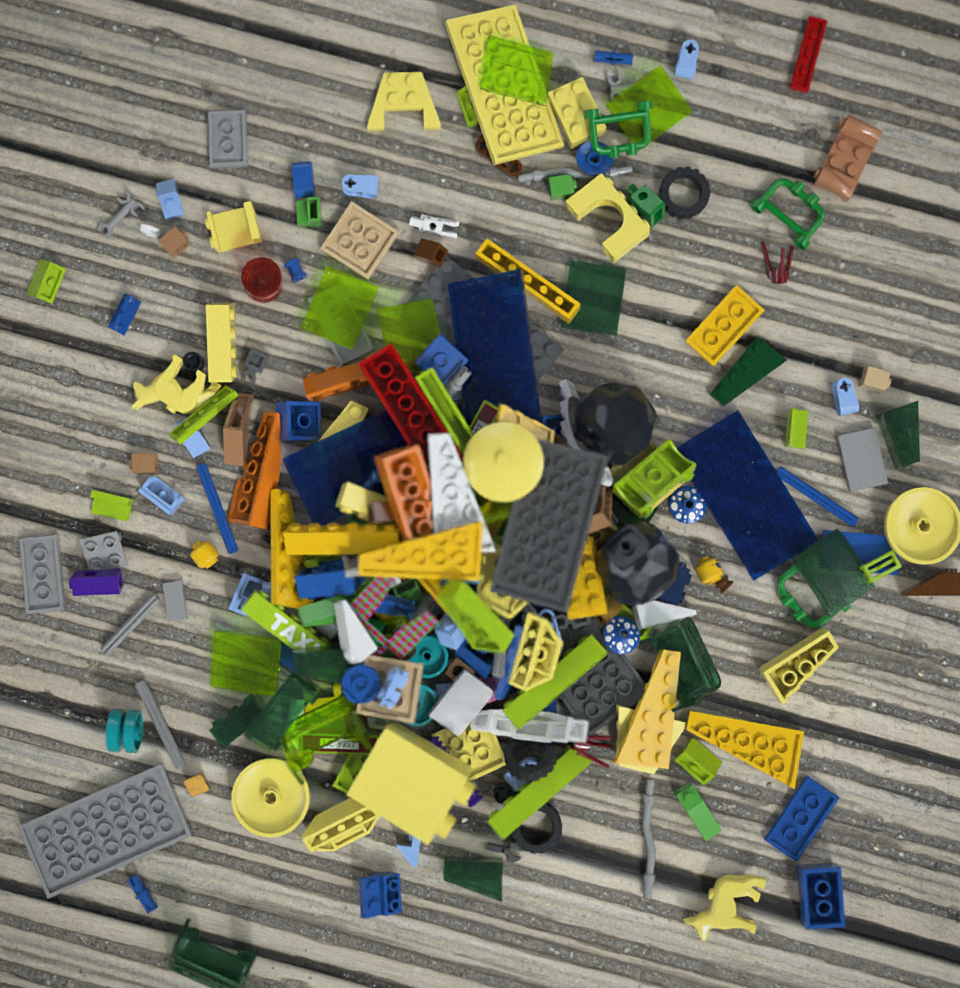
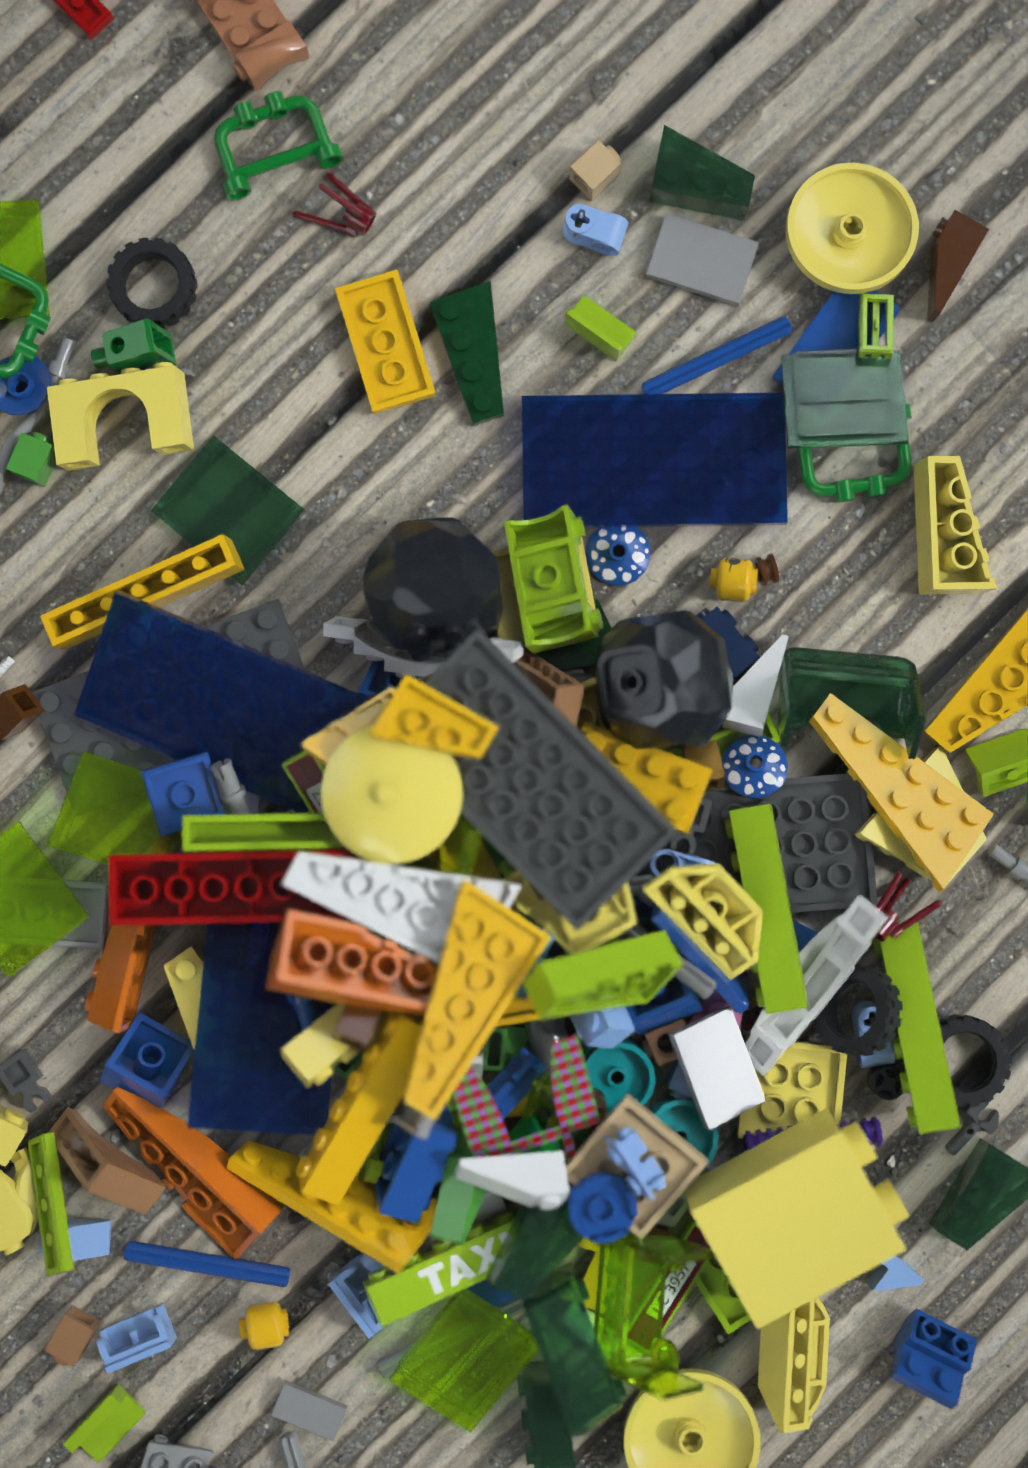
camera: 60 degrees left, 0 degrees up
none -> yellow wing [369,674,499,760]

